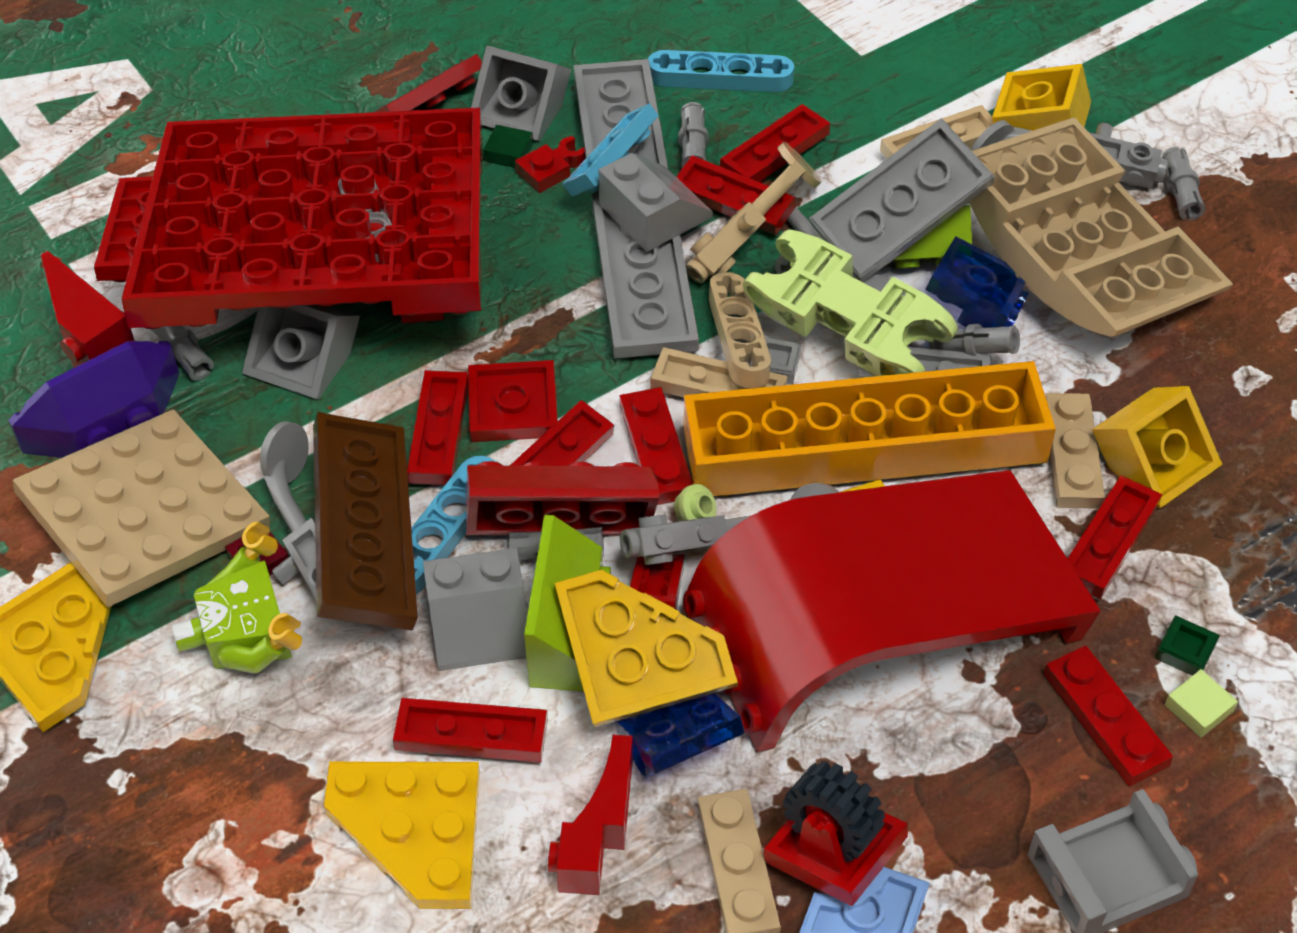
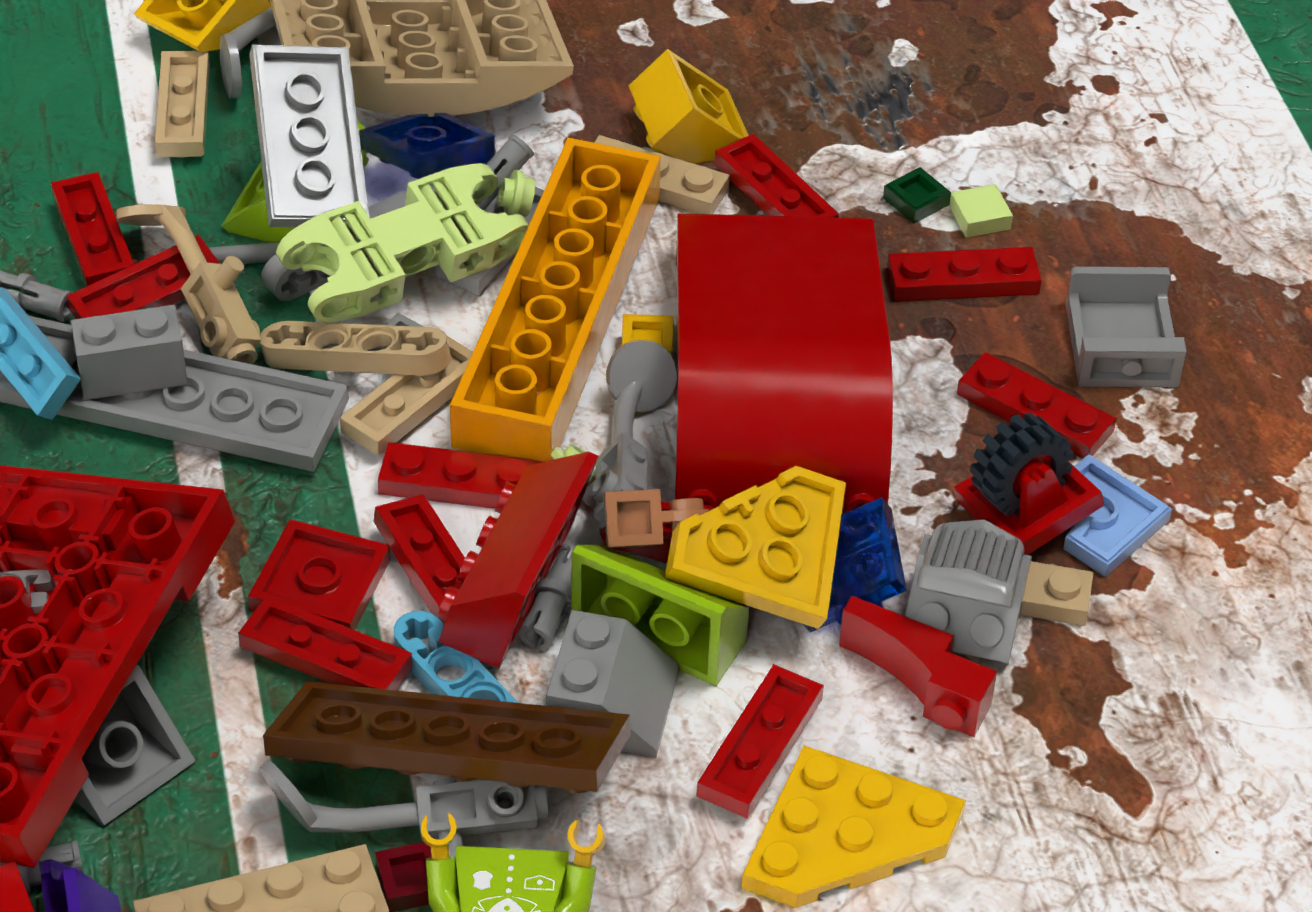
camera: 70 degrees left, 5 degrees down
none -> yellowish green plate [497,170,535,217]
none -> nougat plate [604,489,709,548]
none -> light grey piece [905,520,1032,664]
none -> red plate [957,352,1116,459]

